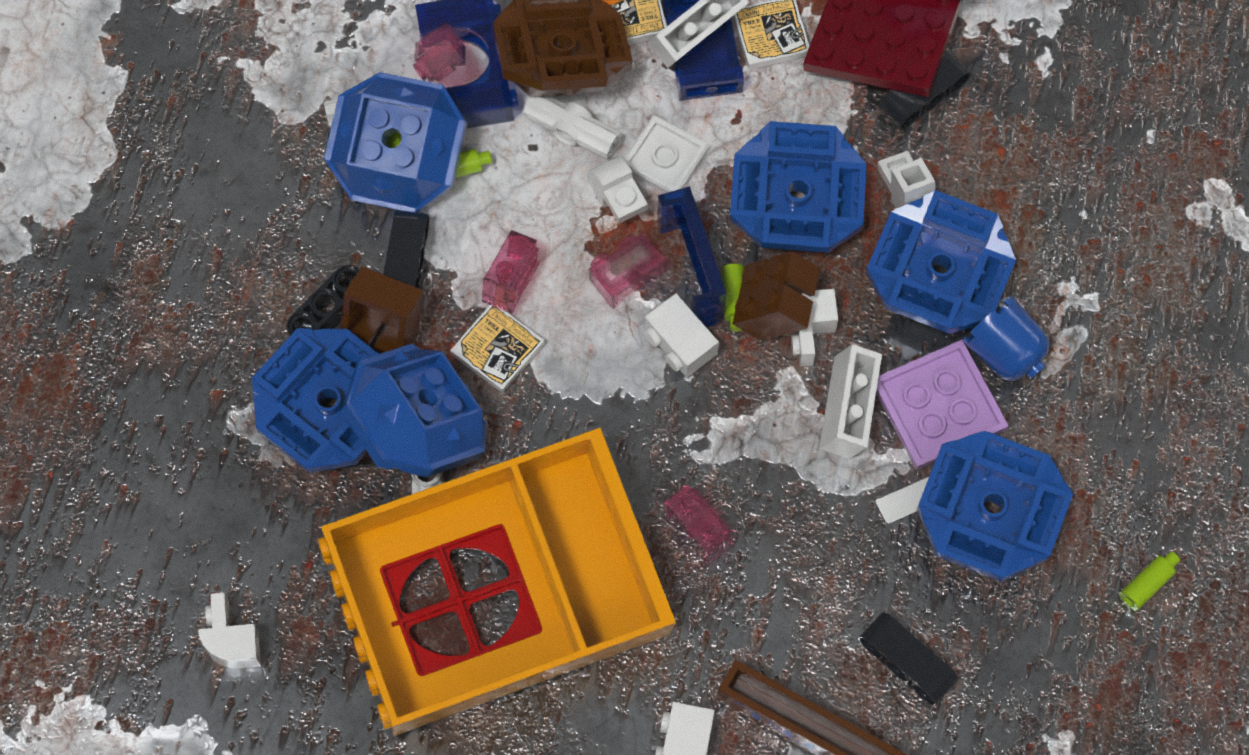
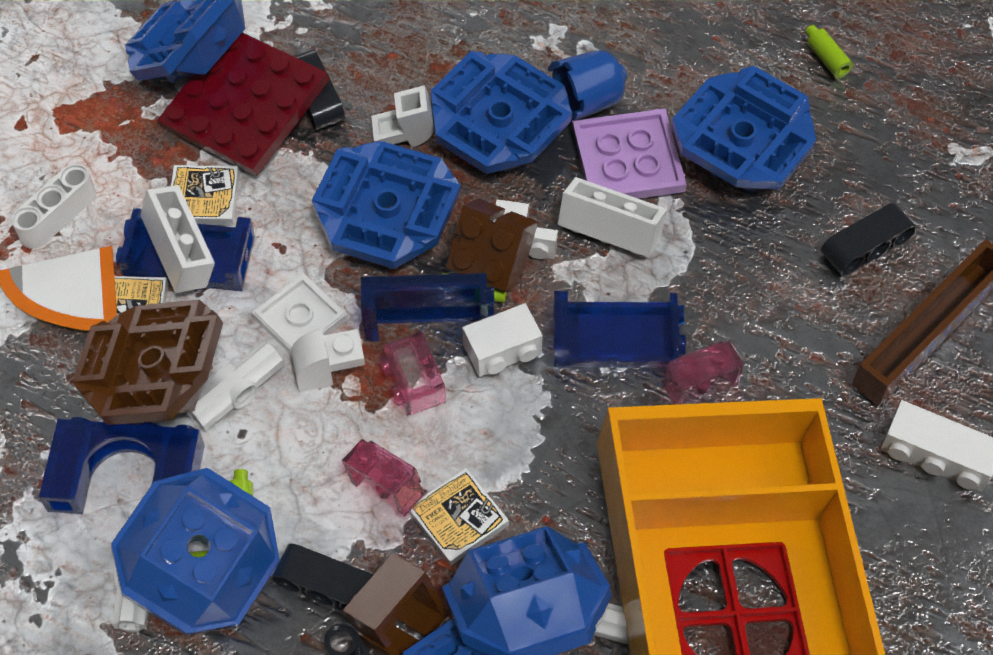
camera: 75 degrees left, 10 degrees down
clear pink window [413,21,466,82] -> none
white sticker [876,477,929,524] -> none
none -> clear blue panel [553,291,686,368]

